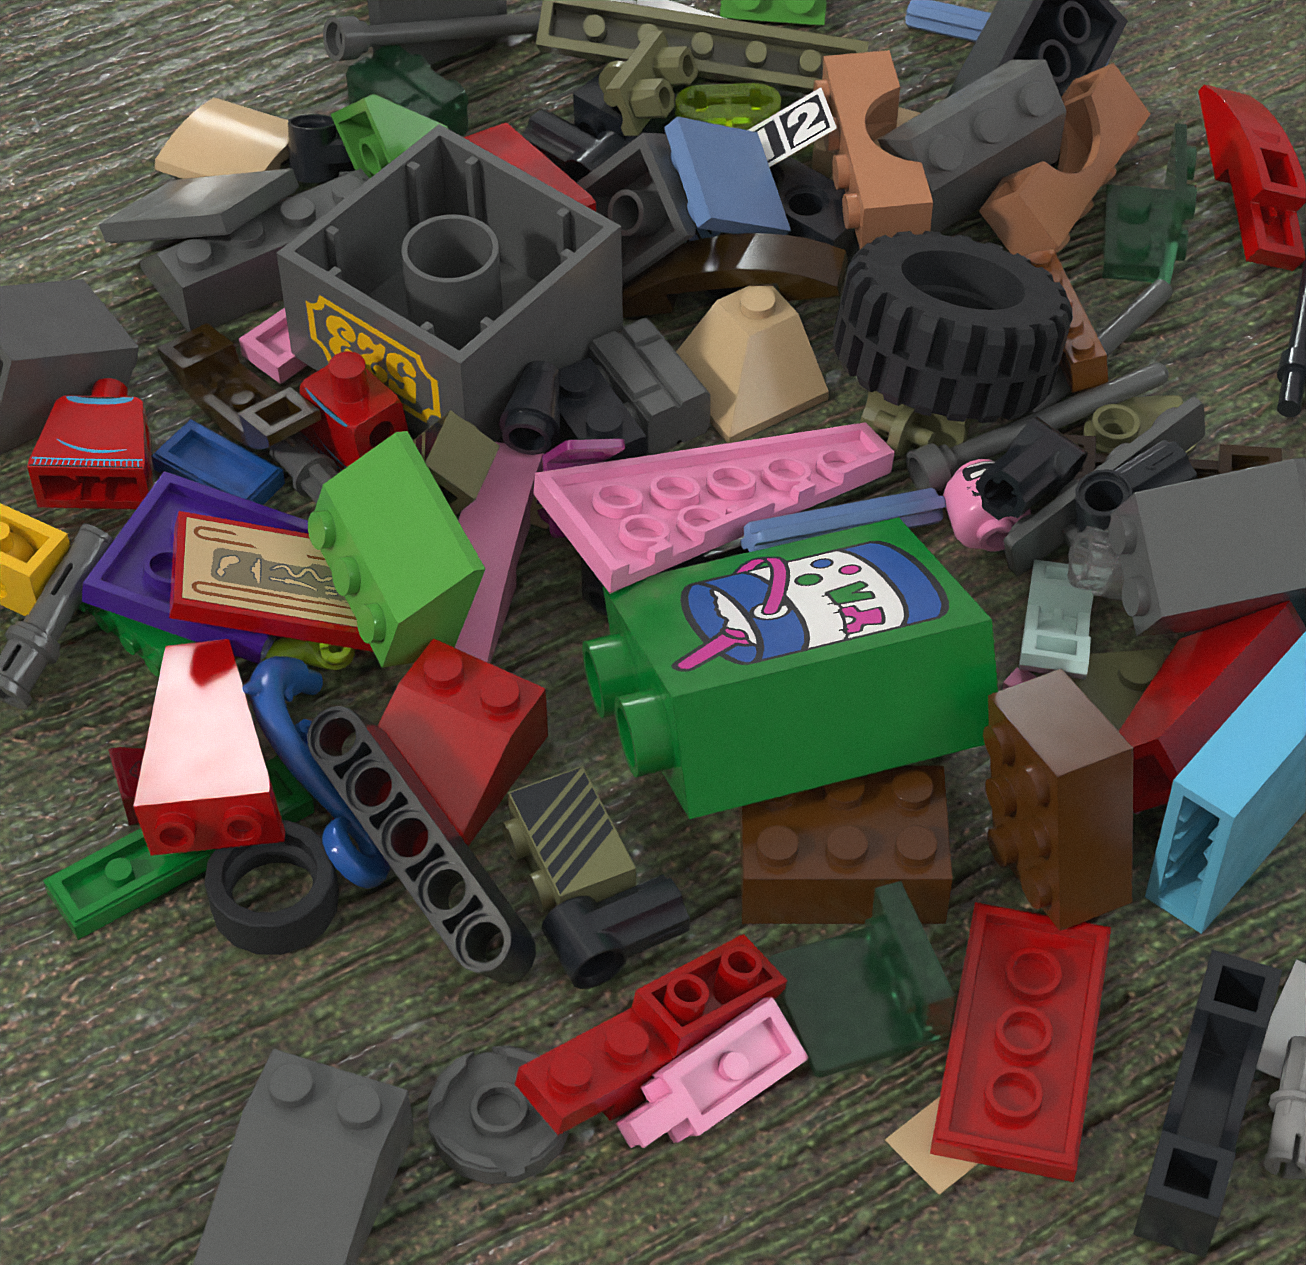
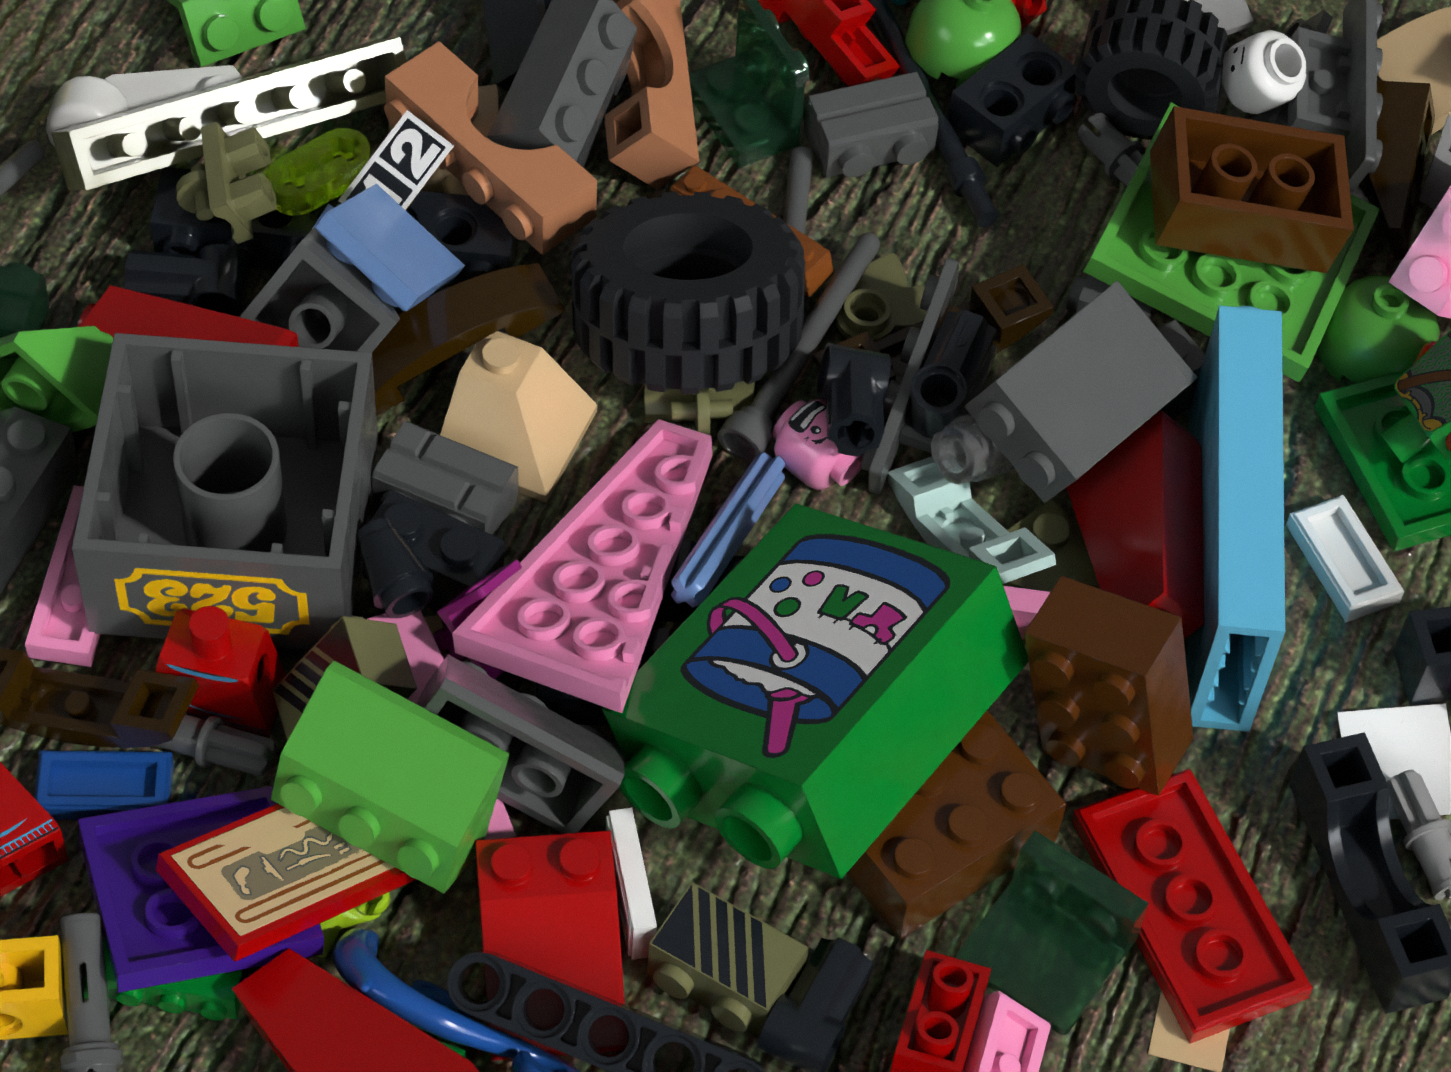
camera: 40 degrees left, 5 degrees up
none -> dark grey slope [417,655,625,834]
none -> white tile [606,807,657,960]
none -> dark grey brick [804,72,939,178]

